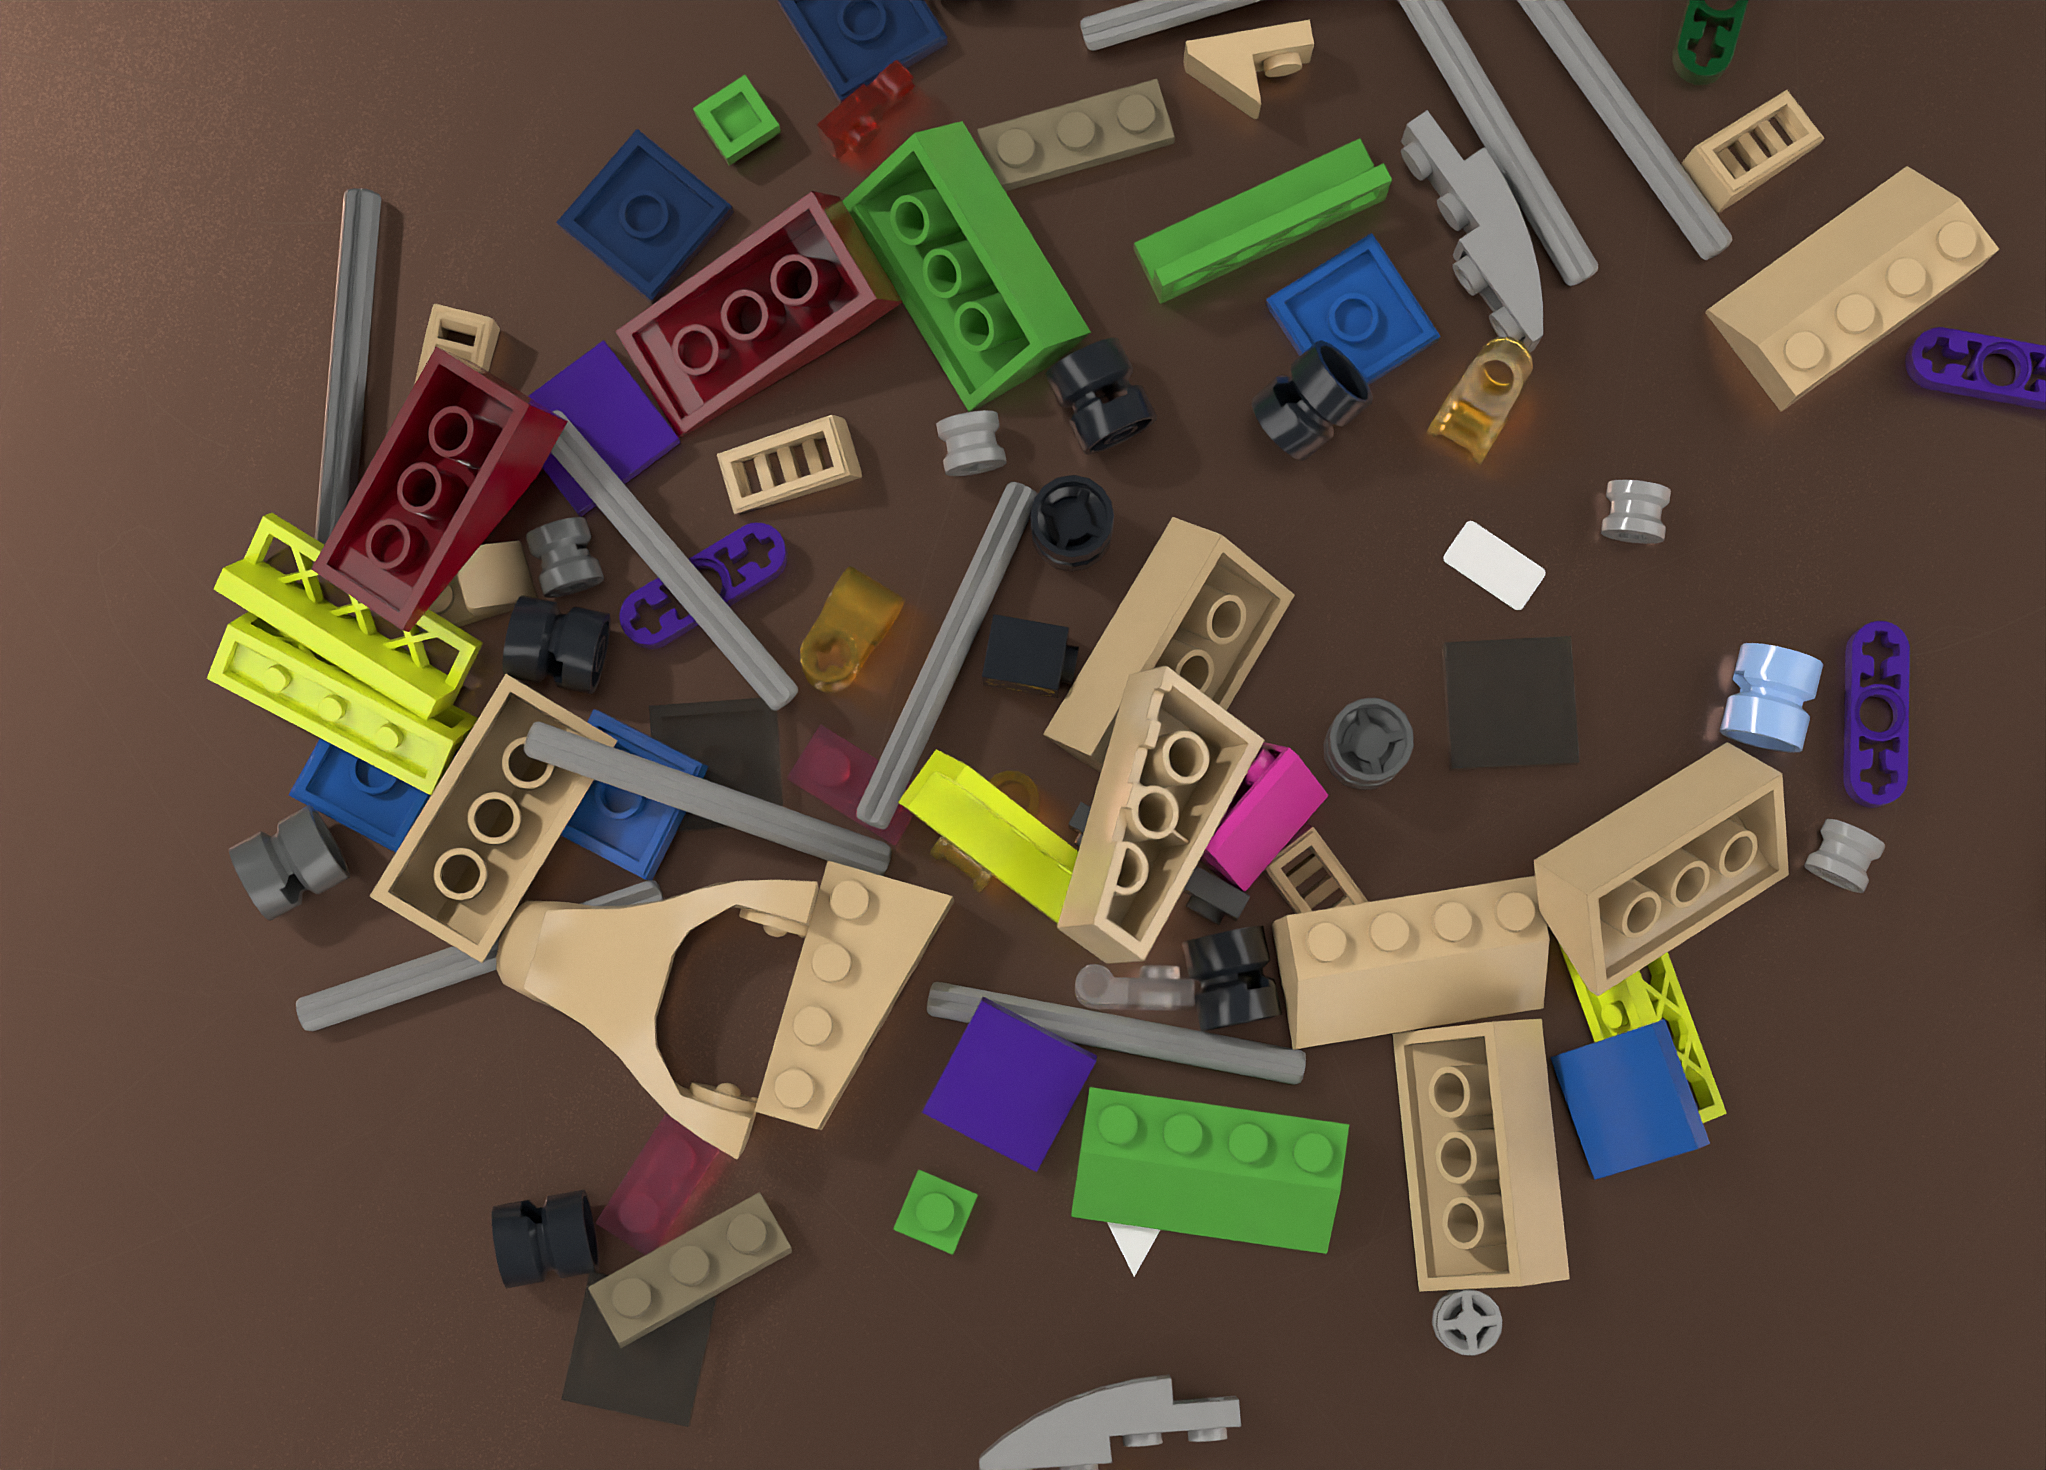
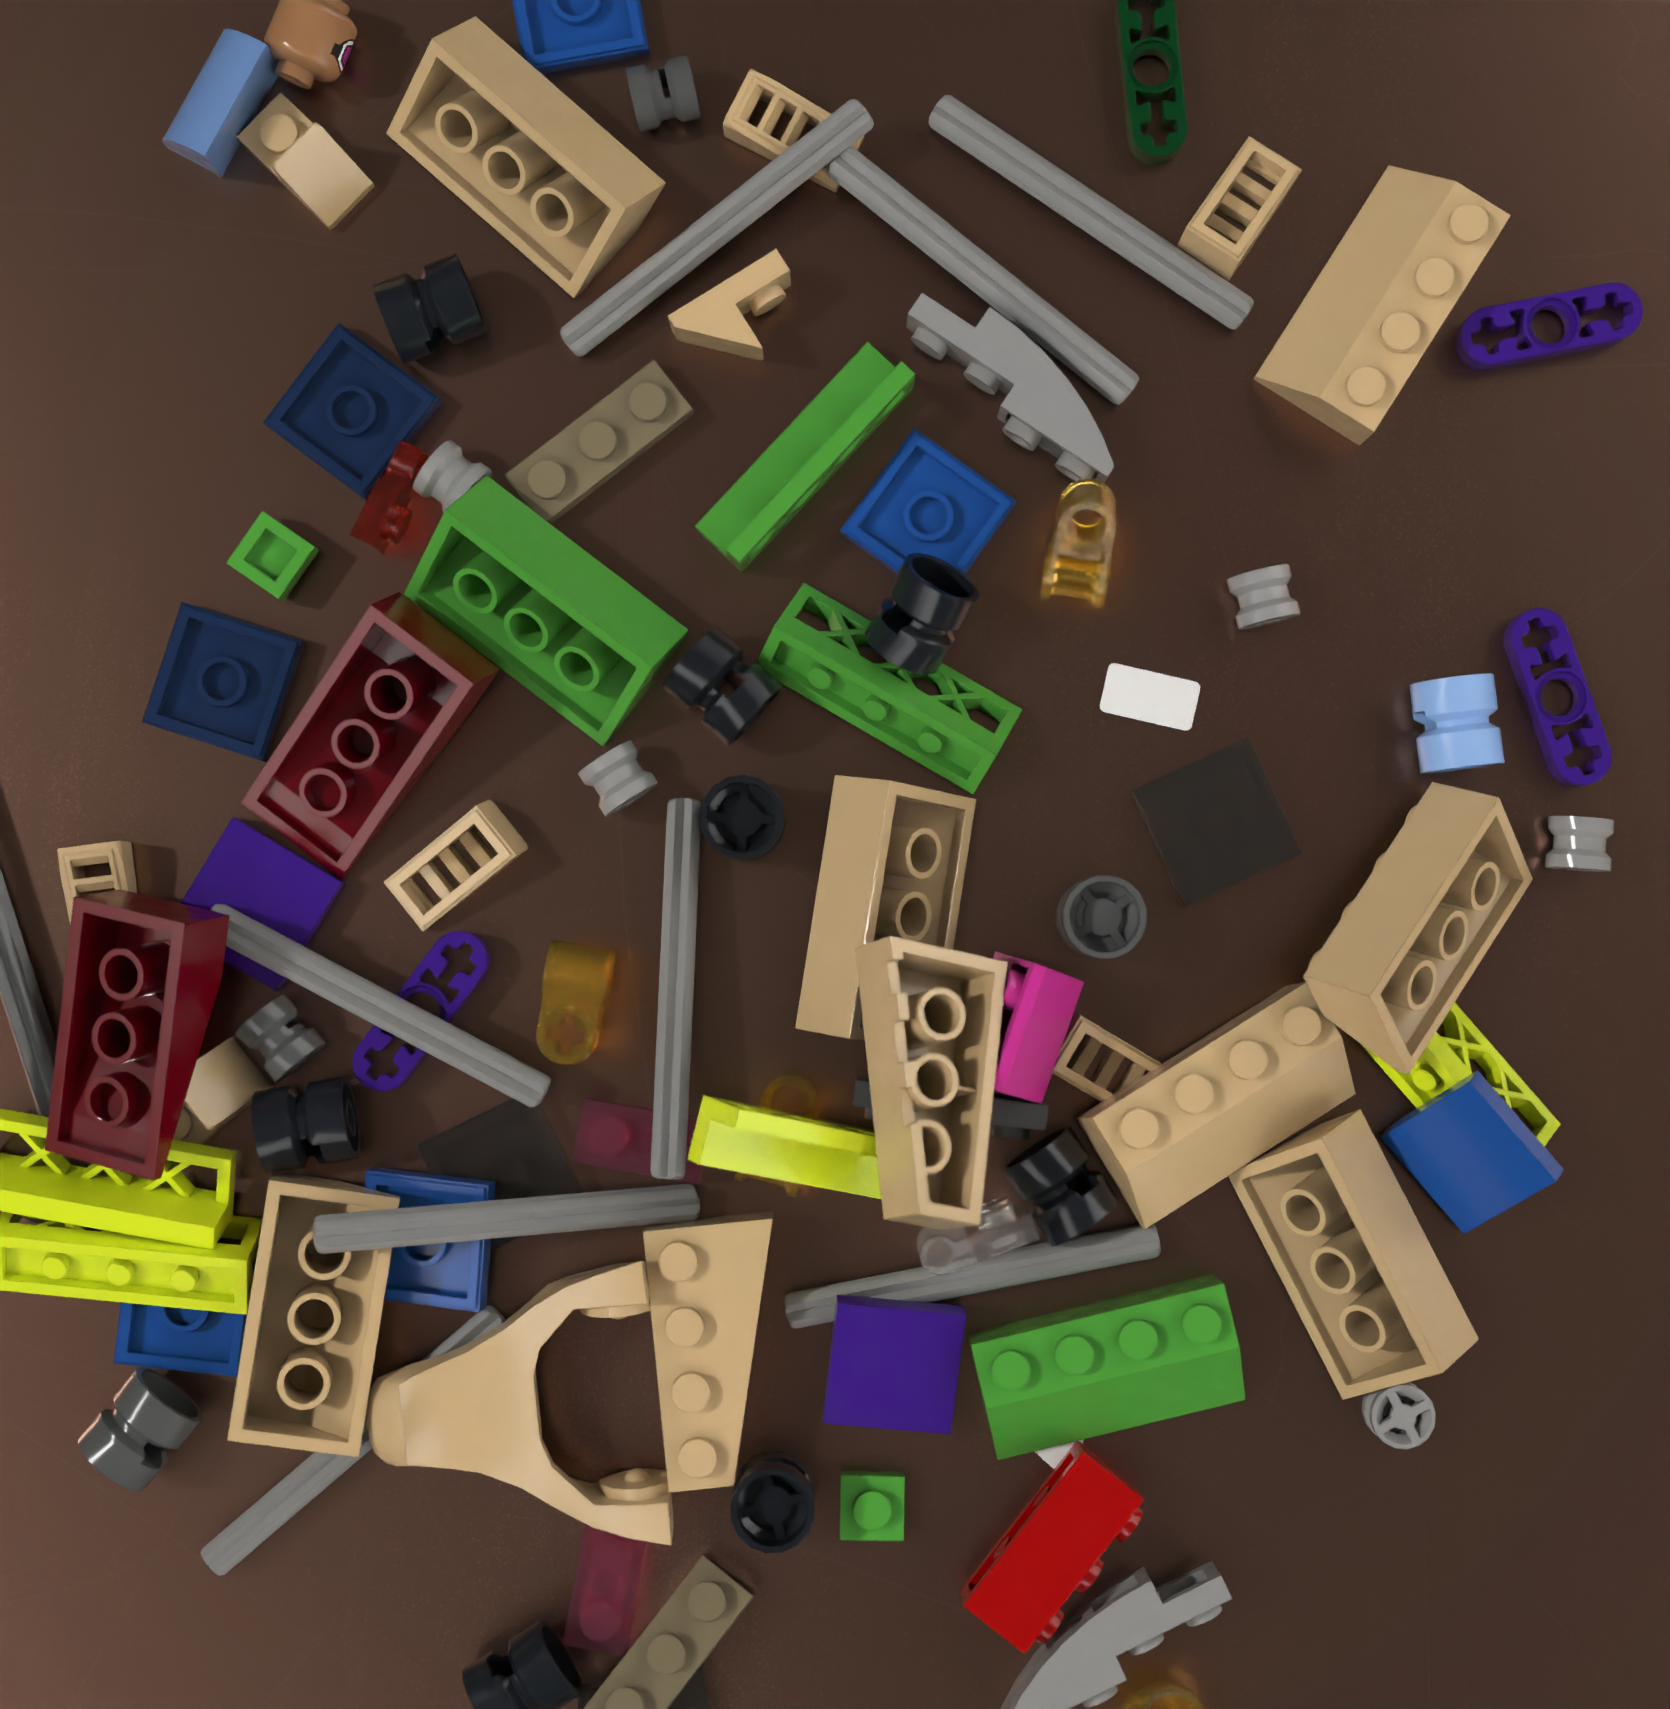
camera: 25 degrees left, 5 degrees up
black brick [982,614,1079,698] -> none
none -> light grey wheel [412,439,492,513]
none -> black wheel [730,1451,815,1553]
none -> bright green fence [757,583,1023,794]
none -> red brick [960,1441,1144,1654]

